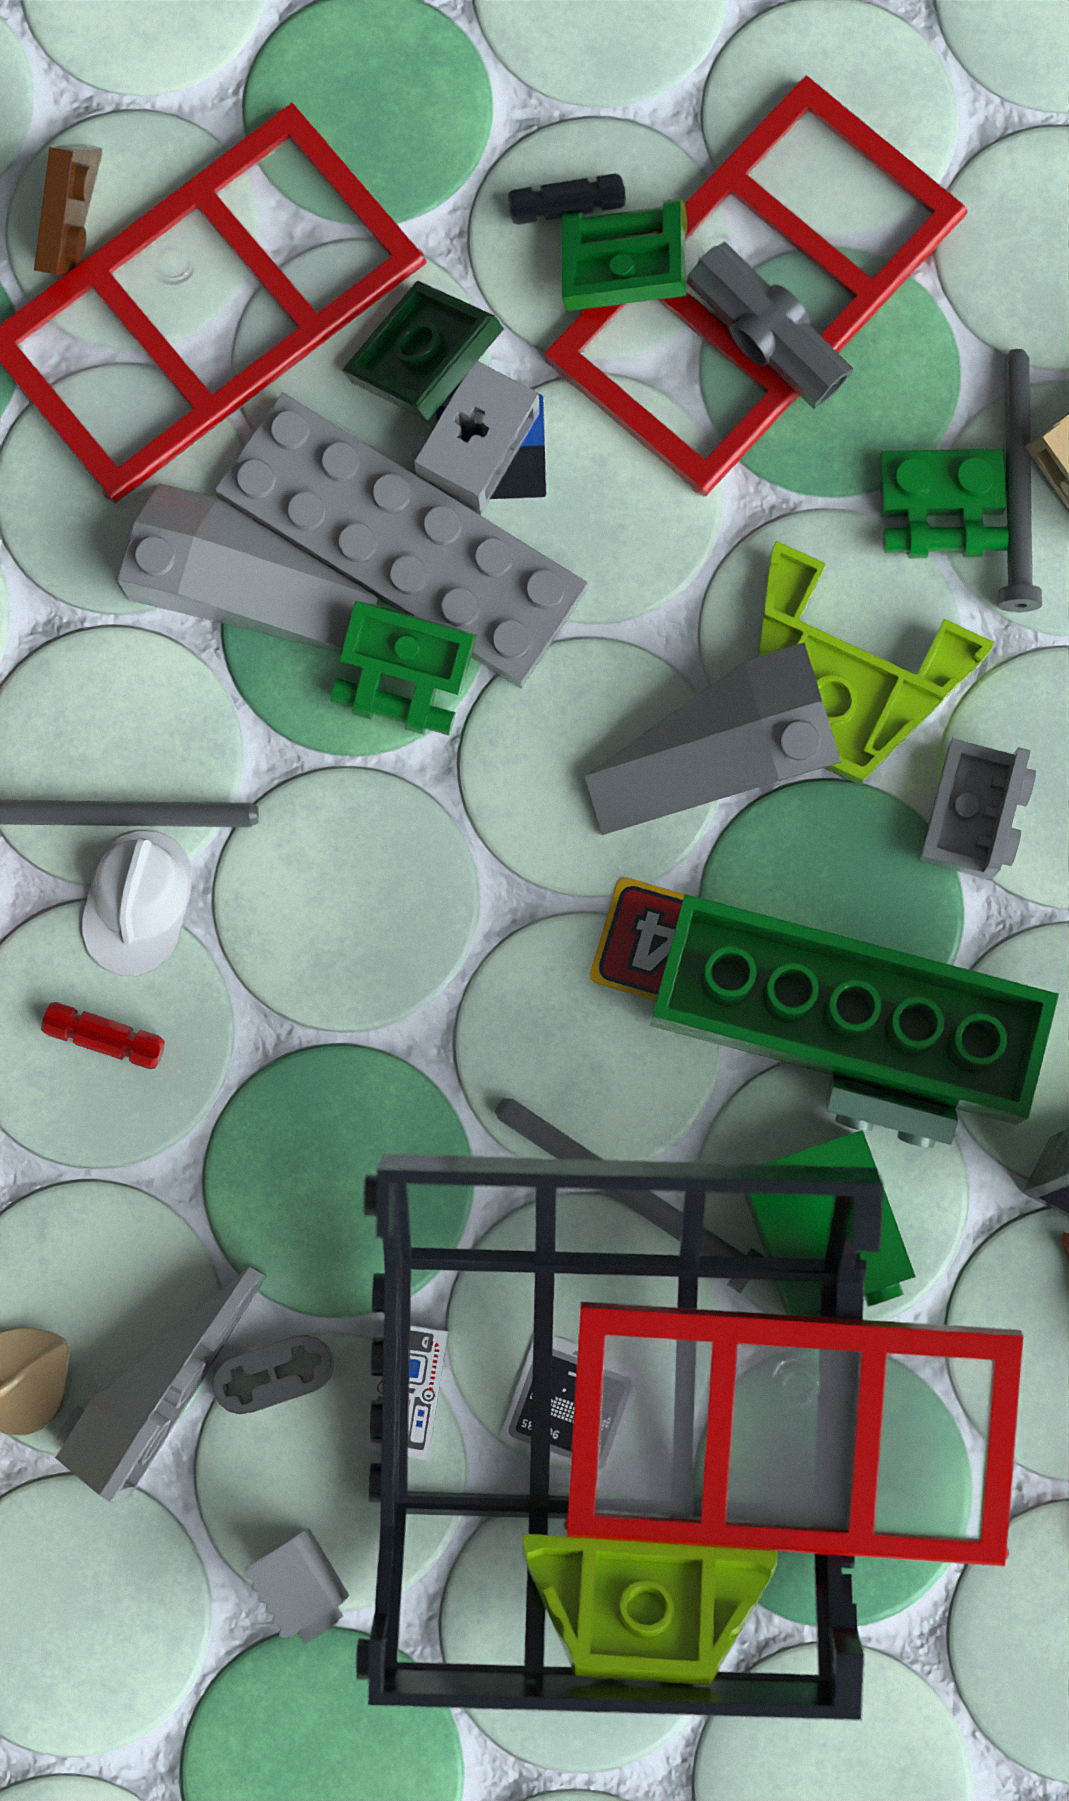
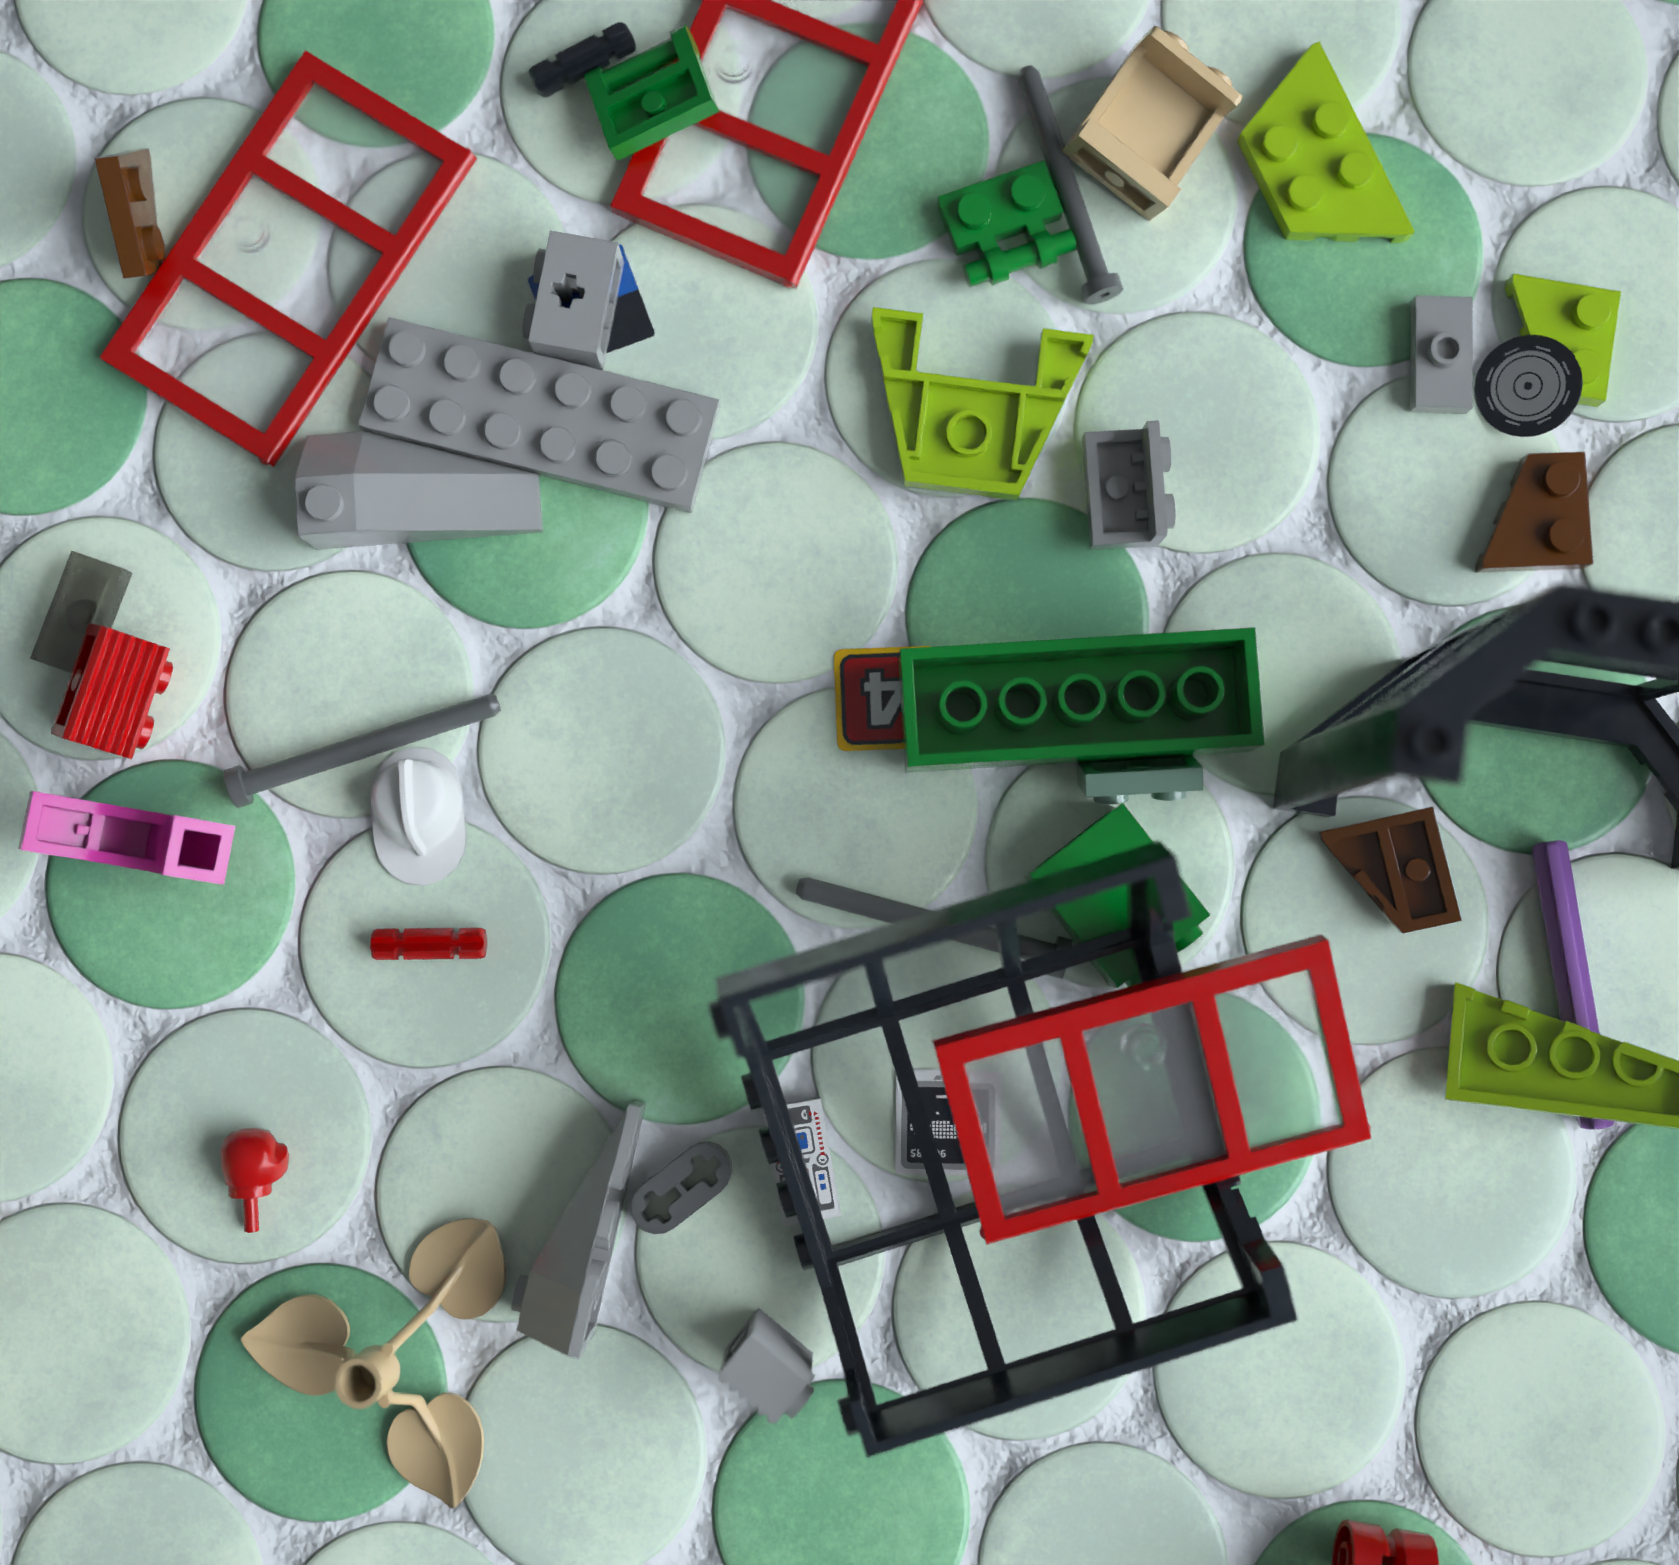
camera: 25 degrees left, 5 degrees up
green plate [330,601,477,736] -> none
dark green plate [342,280,504,421] -> none
lime wing [522,1534,778,1685] -> none
light grey wedge [584,642,841,835] -> none
dark grey piece [686,241,853,409] -> none

